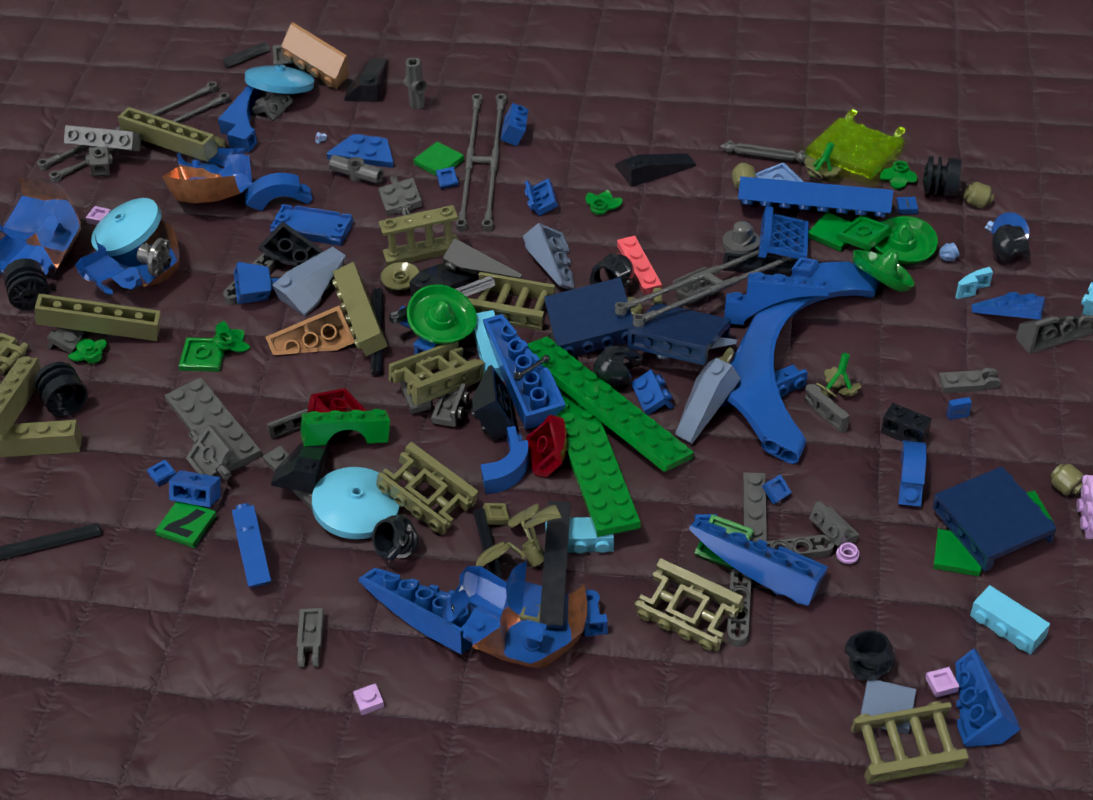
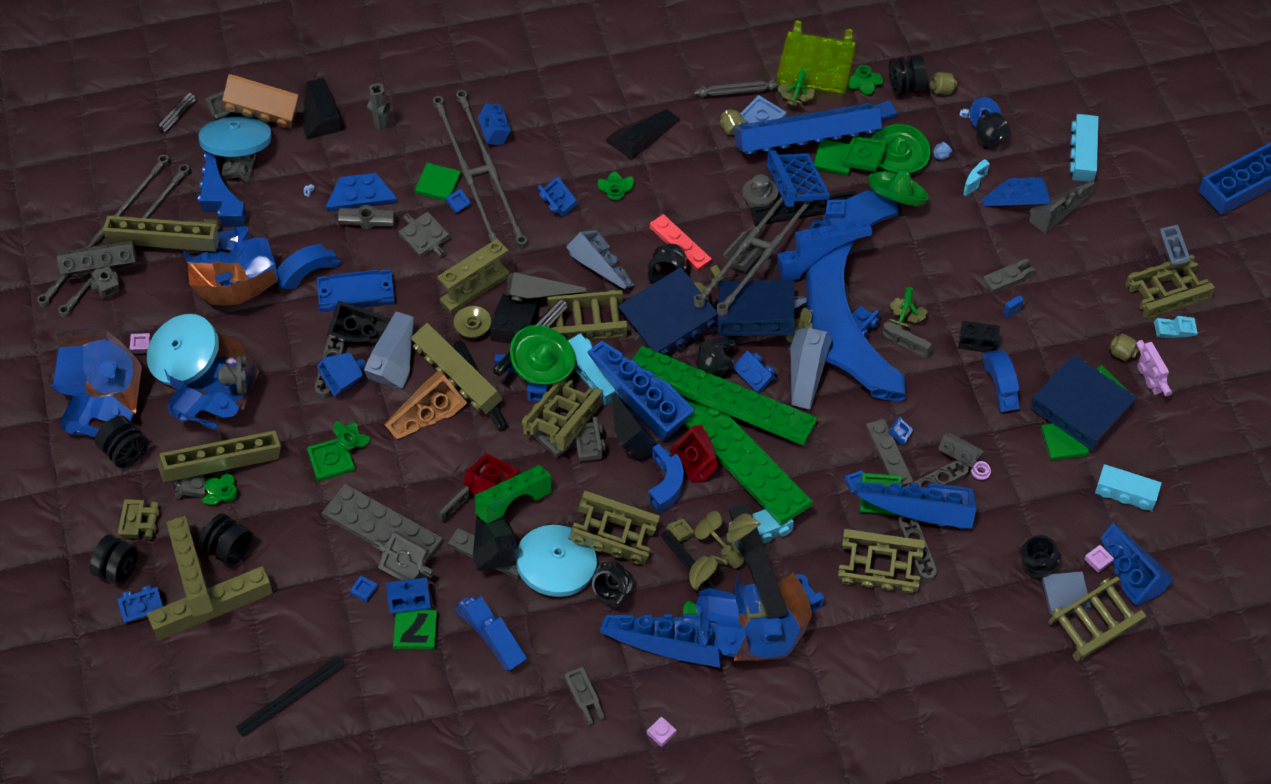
camera: 25 degrees left, 10 degrees up
black hinge [514,355,550,381] -> none

